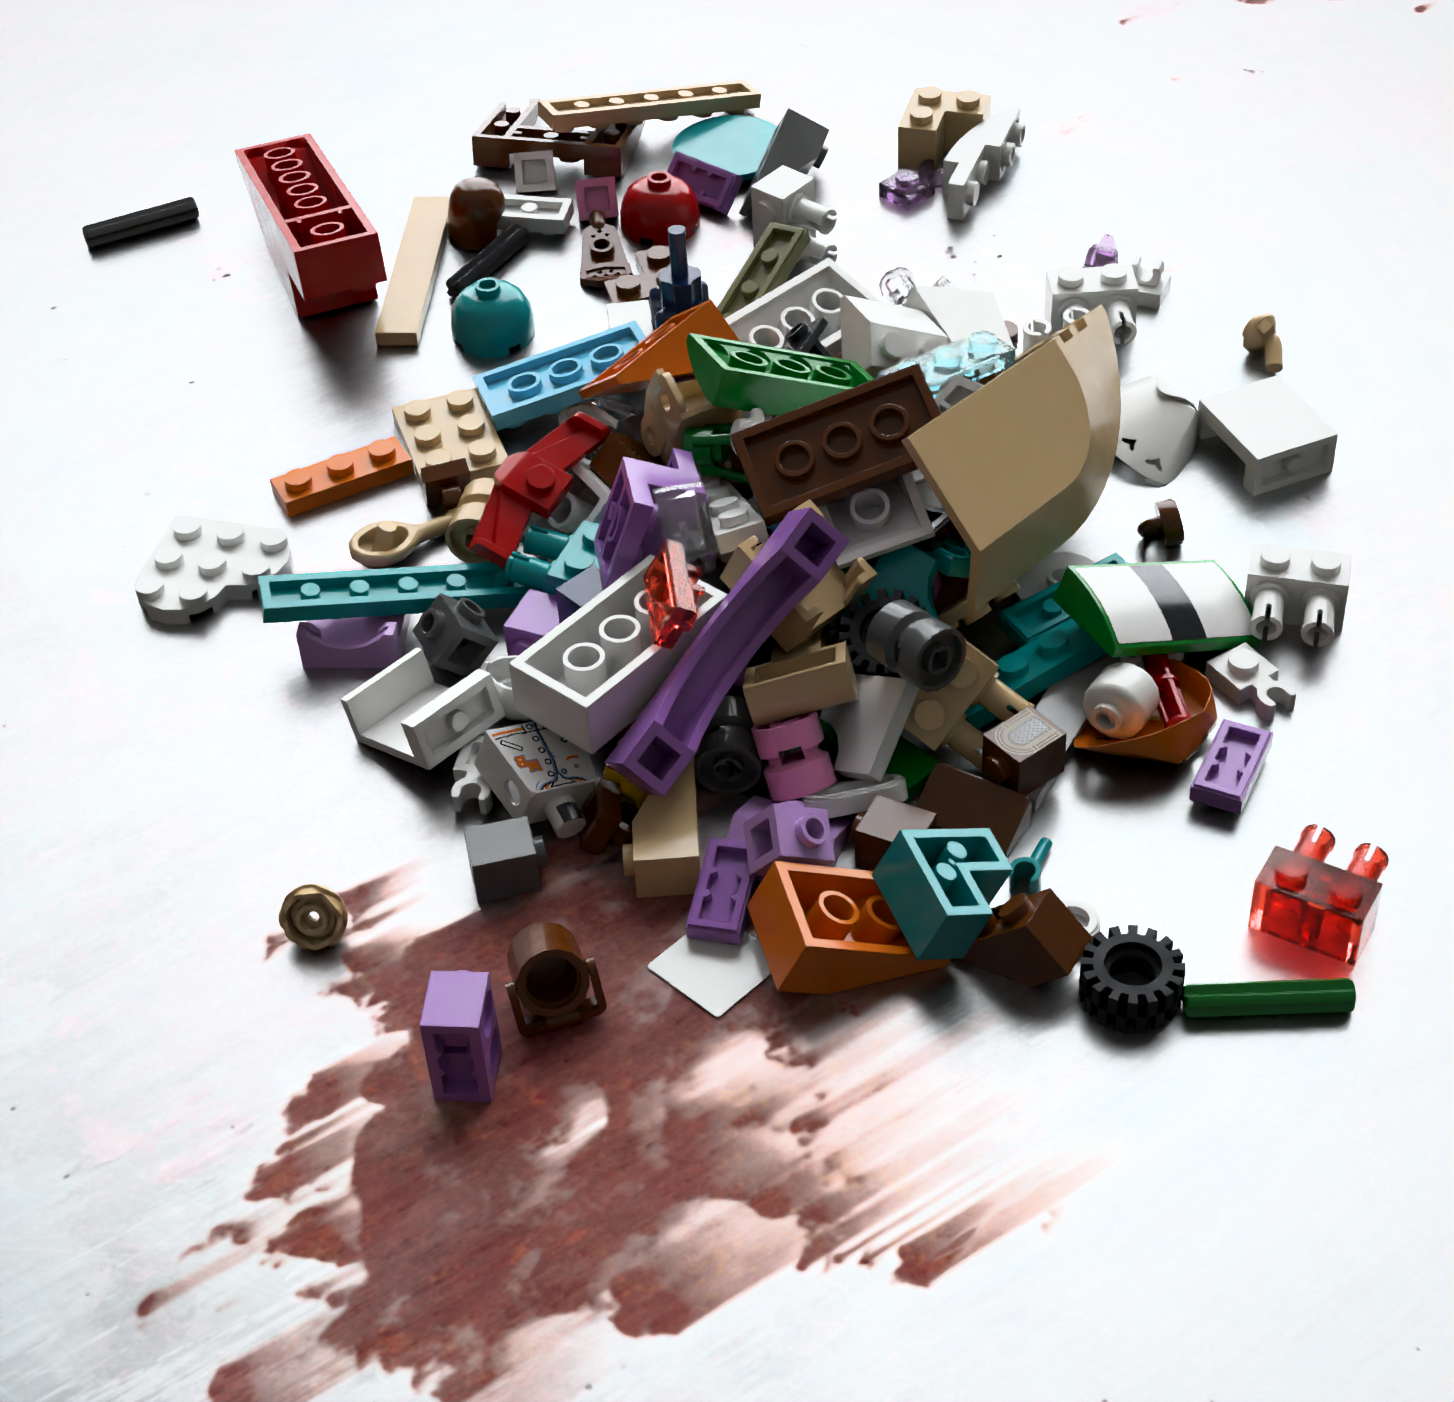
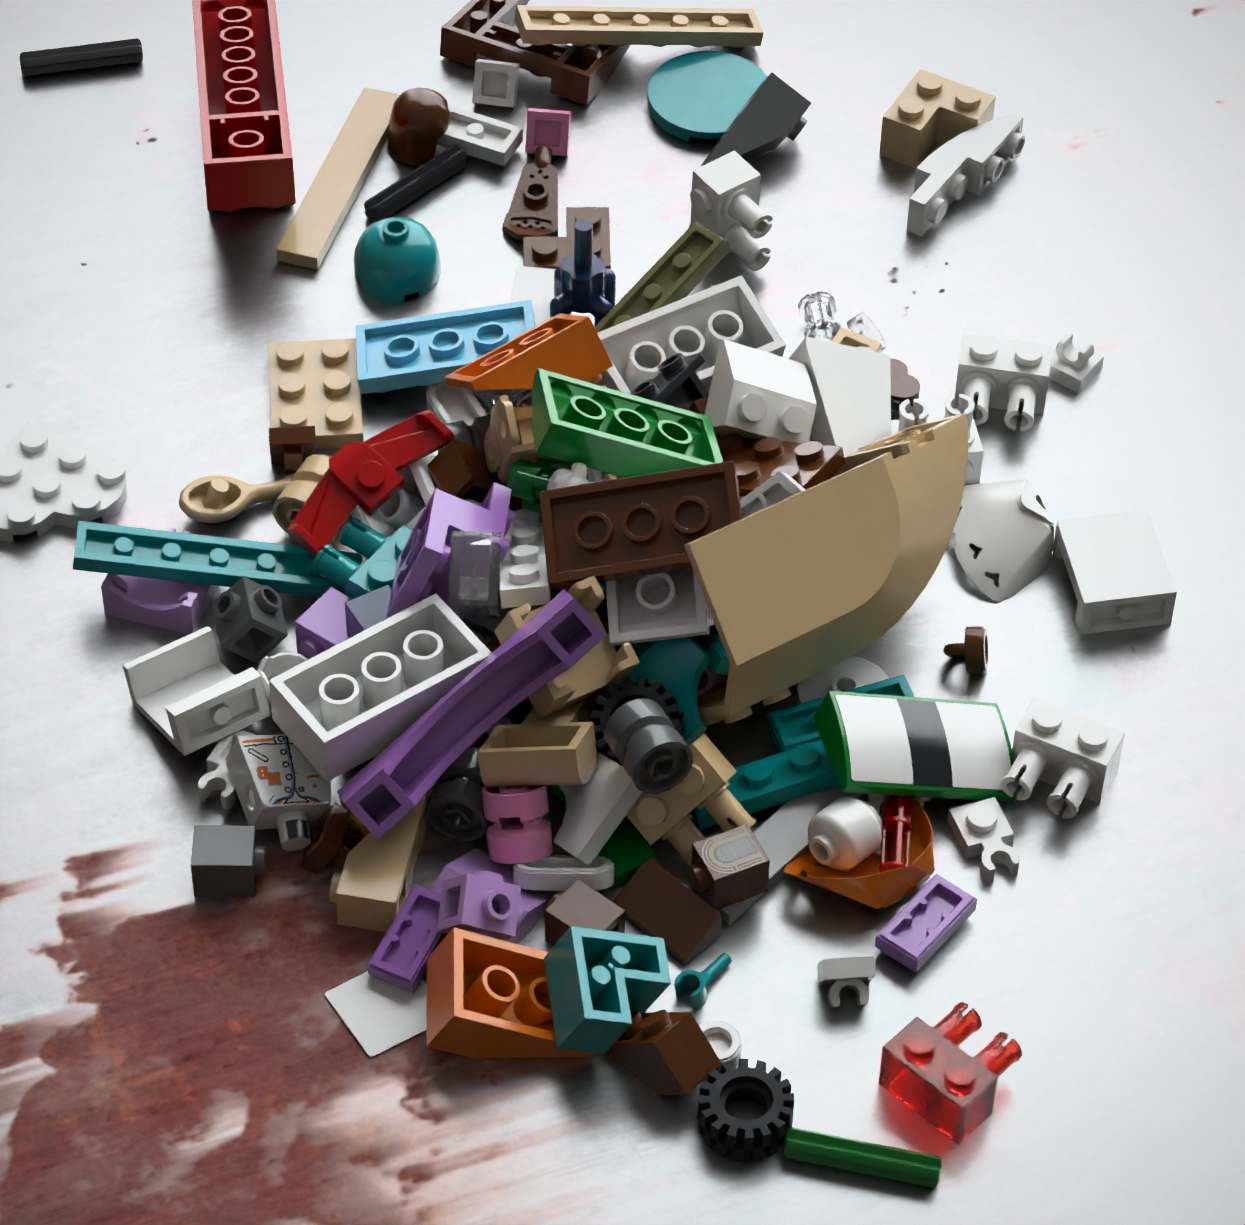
camera: 10 degrees right, 5 degrees up
orange plate [270,436,414,517] -> none
tan plate [278,884,348,950] -> none
medium lavender brick [419,970,502,1102] -> none
reddish brown piece [505,922,607,1037] -> none
red cylinder [620,171,700,246] -> none
clear red plate [643,539,705,650] -> none
medium lavender plate [667,151,743,215] -> none
clear light blue plate [878,330,1016,398] -> none
clear purple plate [879,159,943,211] -> none
clear purple piece [1082,233,1119,268] -> none
tan plate [1242,312,1283,373] -> none
none -> white tile [817,956,876,1008]

